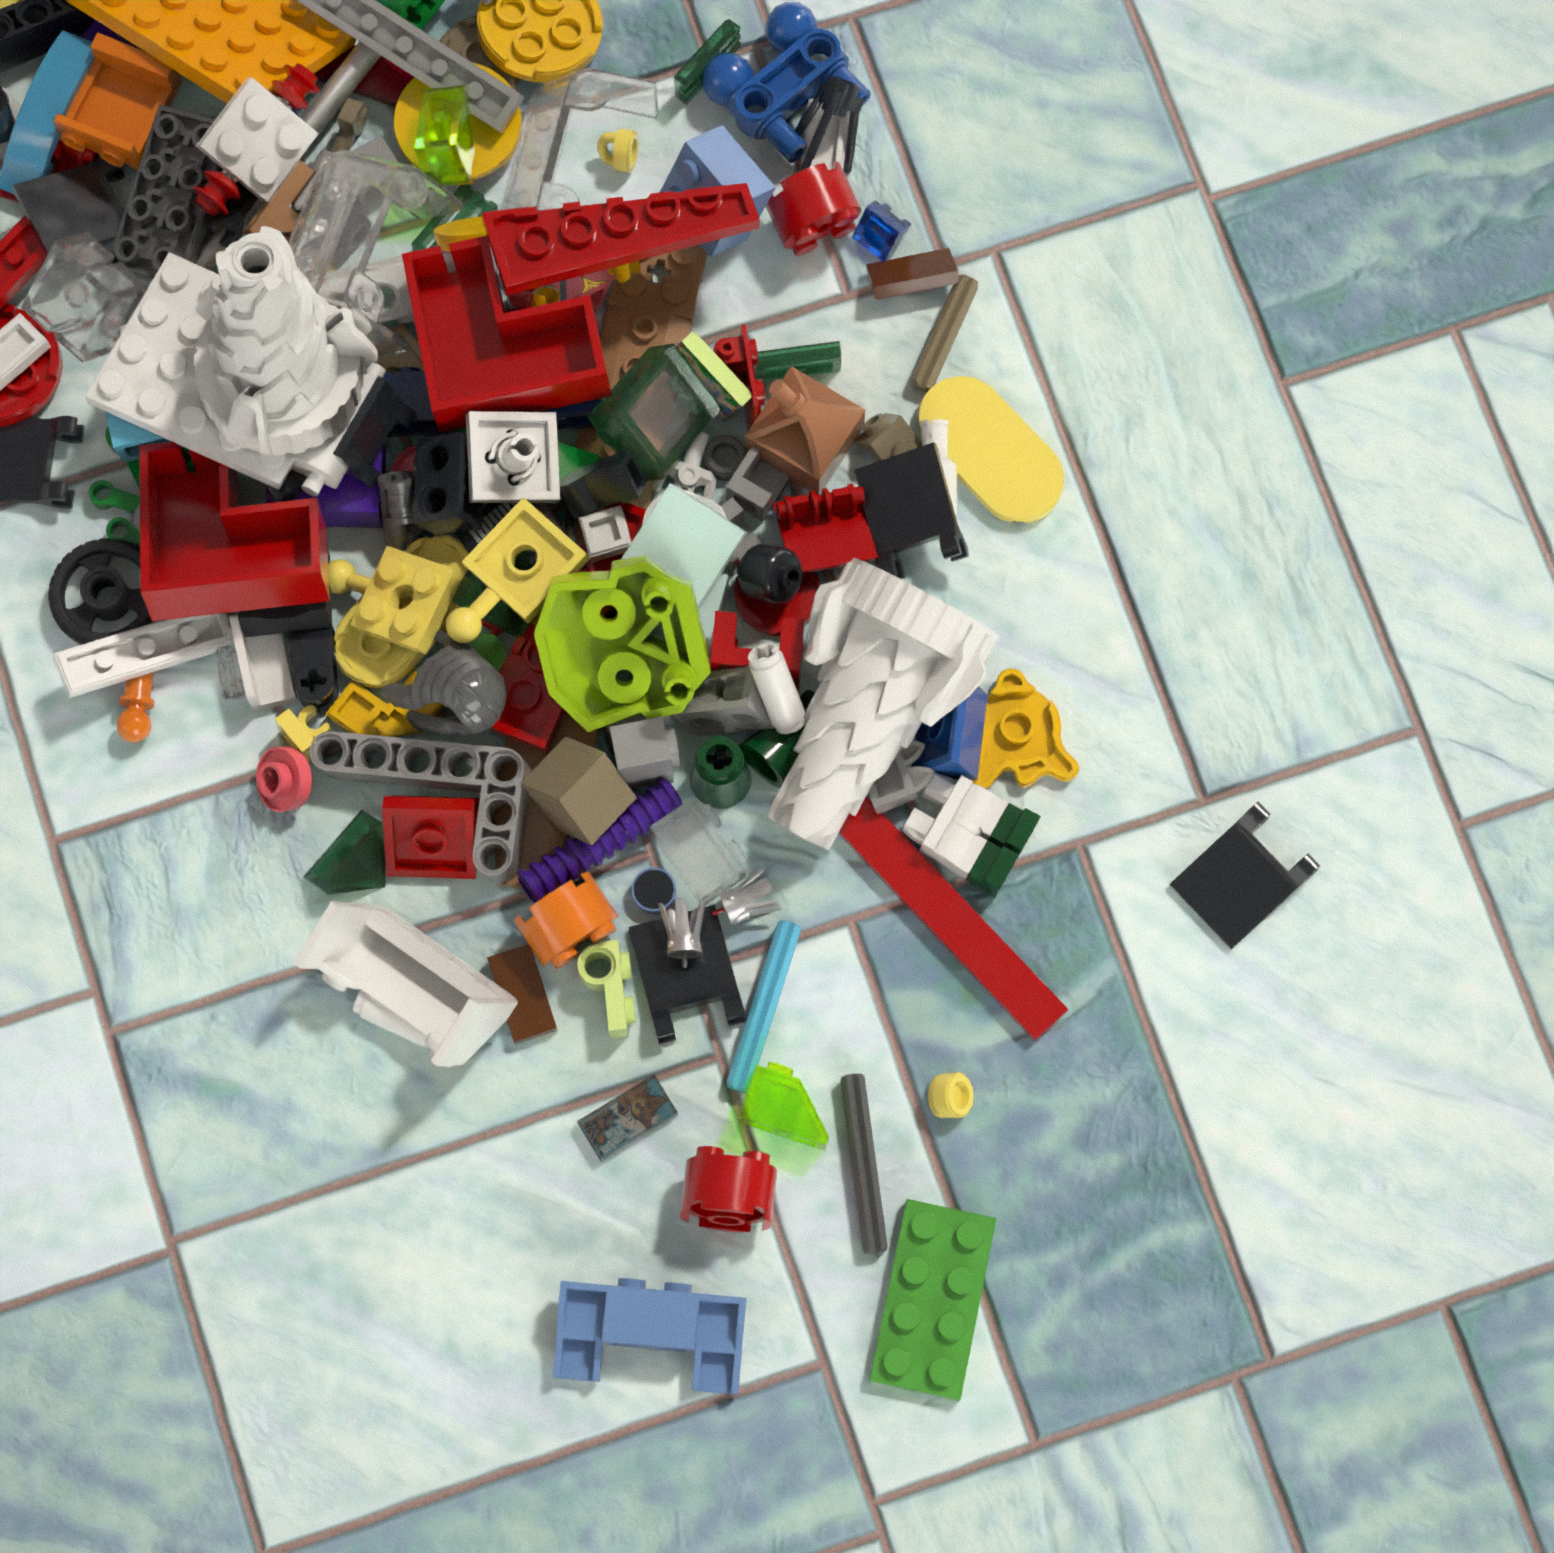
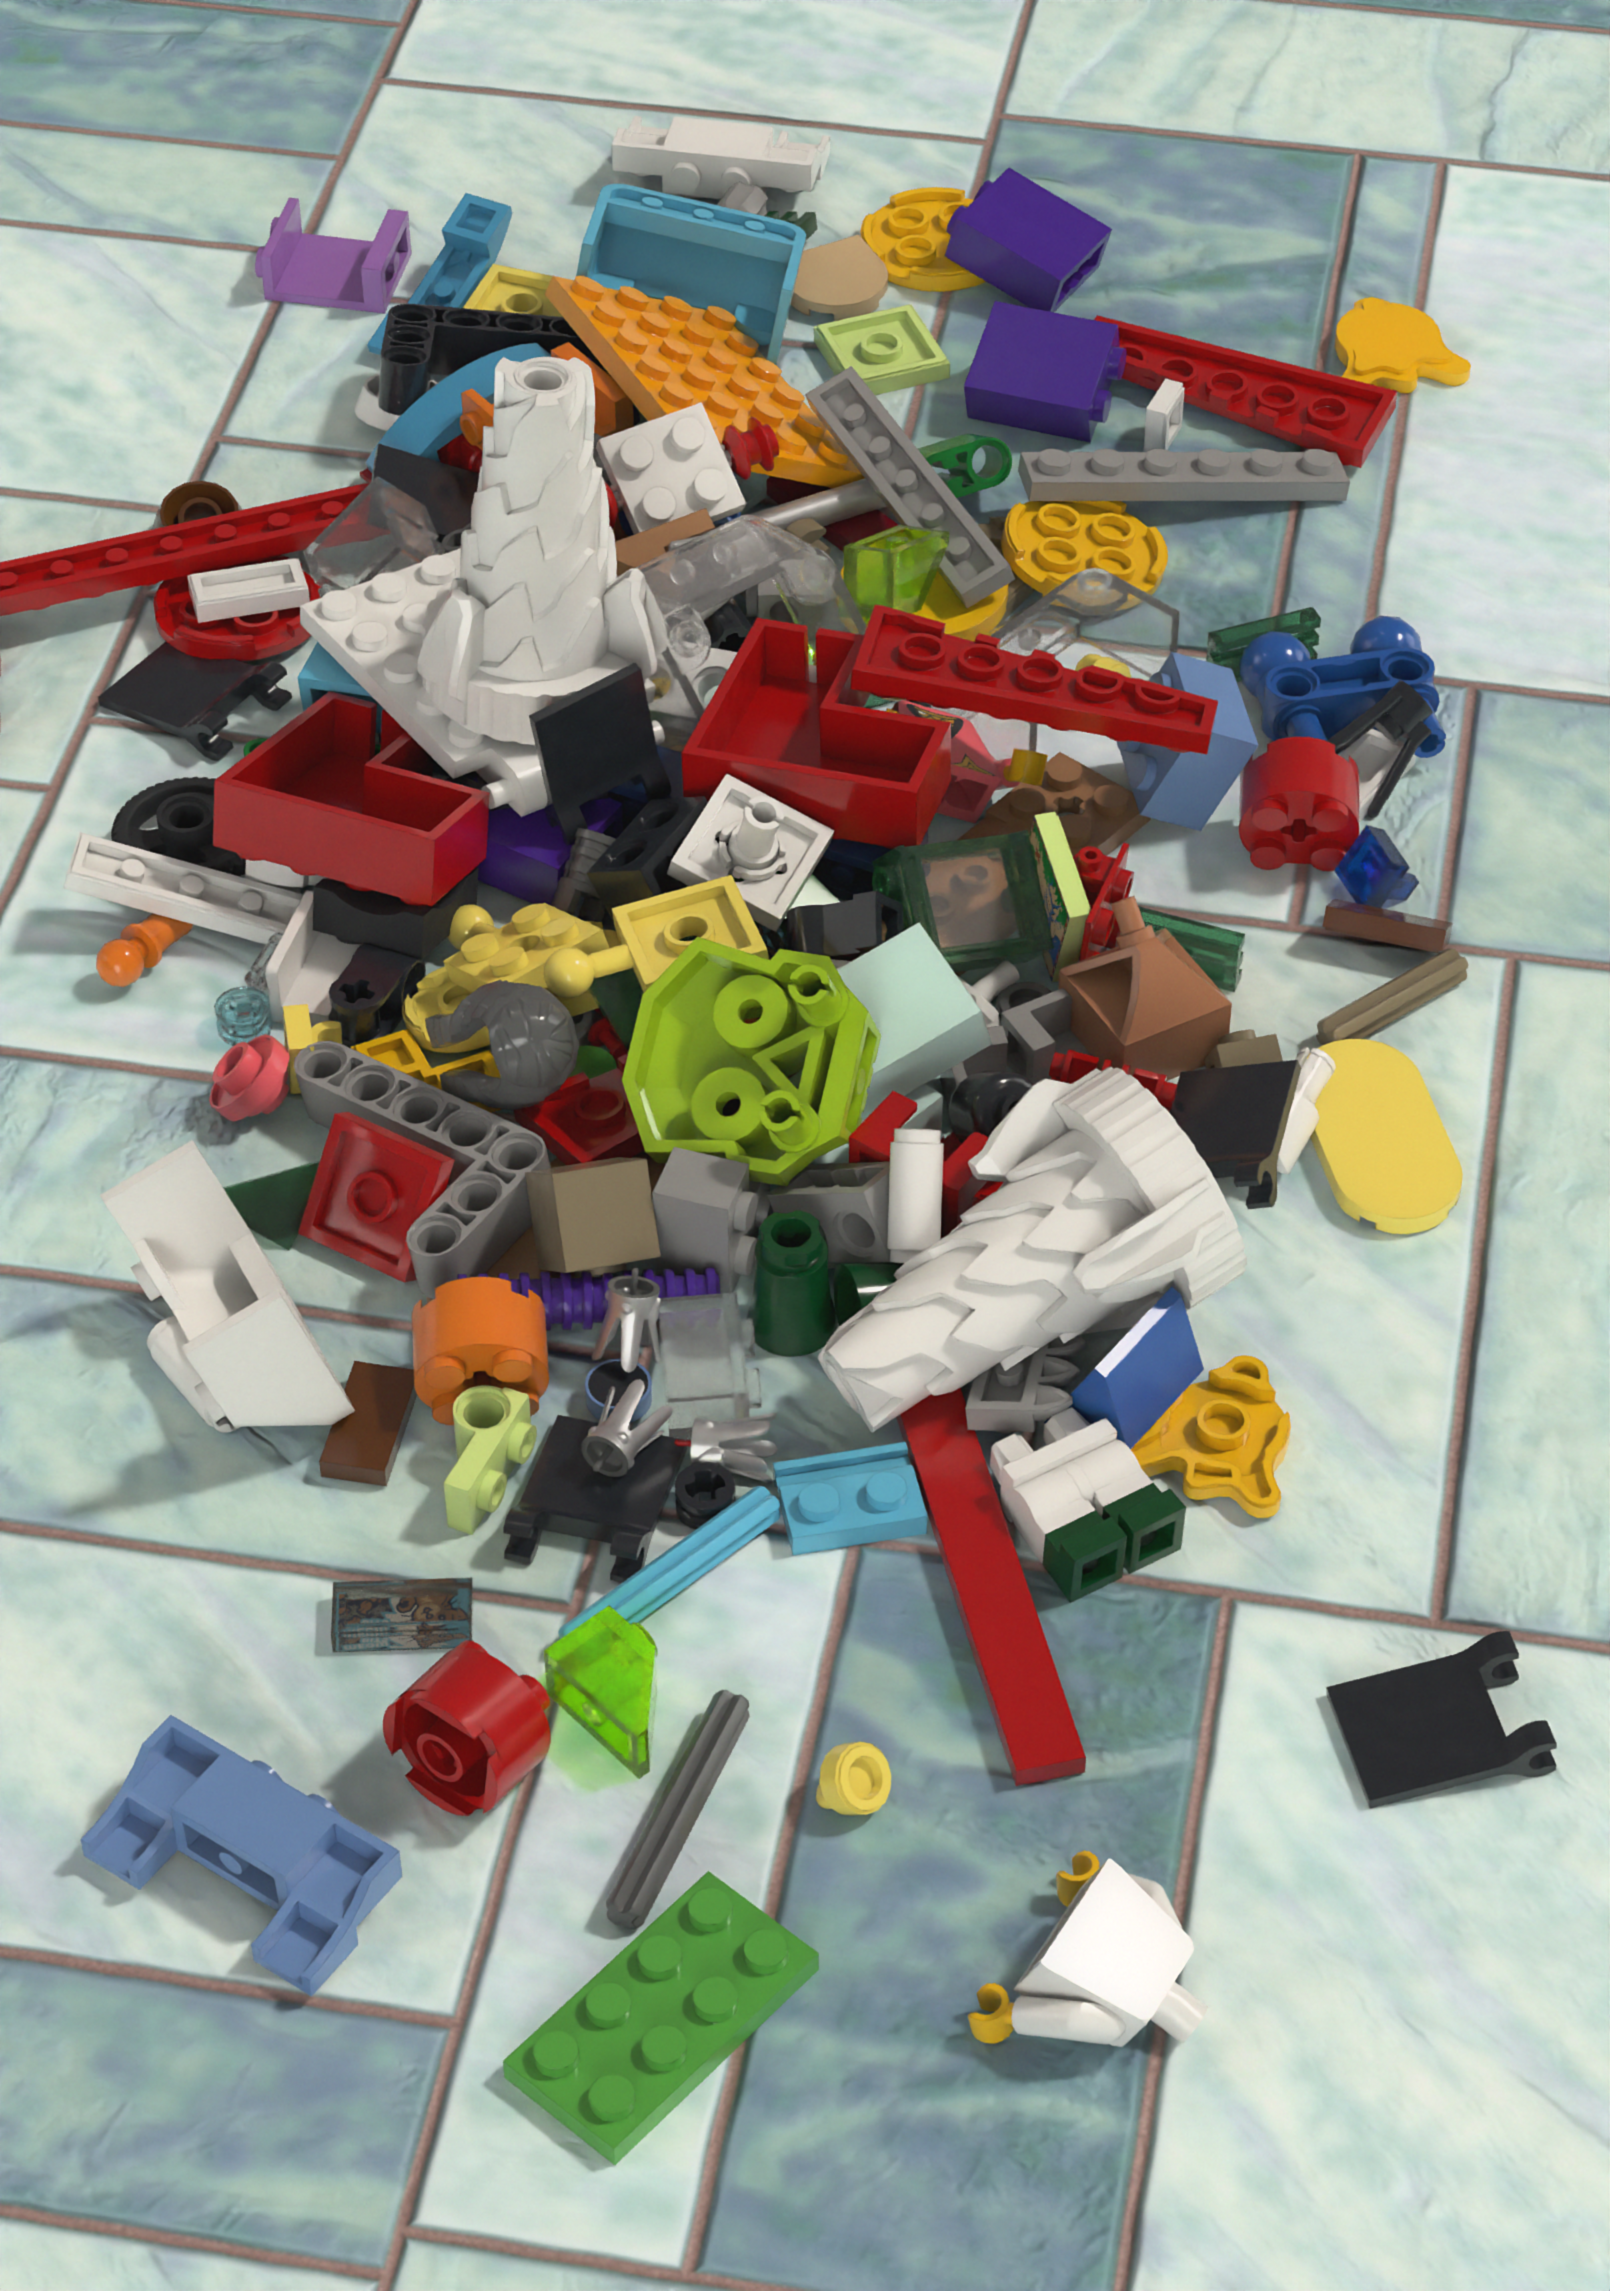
camera: 30 degrees right, 30 degrees down
none -> clear light blue bush [214,986,273,1046]
none -> flat silver piece [592,1268,662,1373]
none -> black bush [675,1462,736,1530]
none -> medium azure plate [773,1442,927,1555]
none -> white torso [967,1850,1208,2047]

